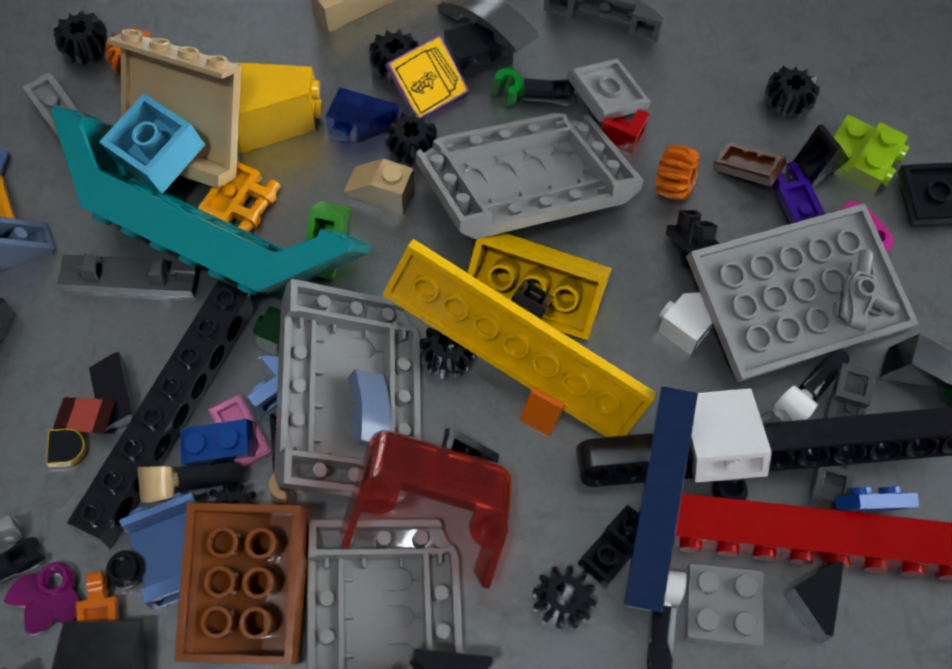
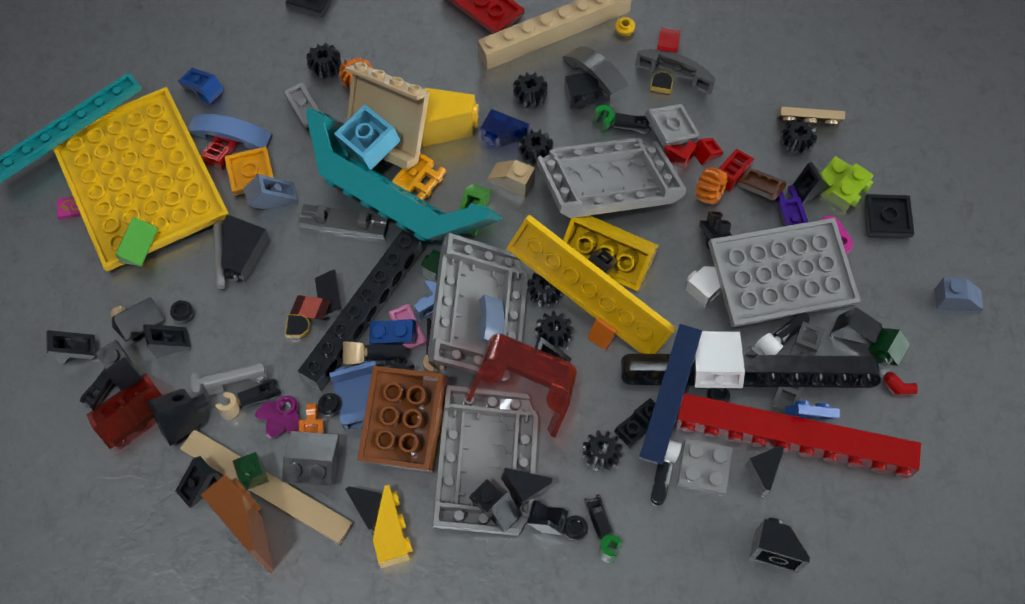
camera: 10 degrees right, 0 degrees up
yellow tile [385,35,469,118] -> none
light grey piece [840,250,900,331] -> none
none -> black gear [535,310,574,348]
none -> black tile [650,71,673,94]
none -> red slope [695,138,724,164]
none -> red slope [718,149,754,192]
none -> tan plate [777,107,845,125]

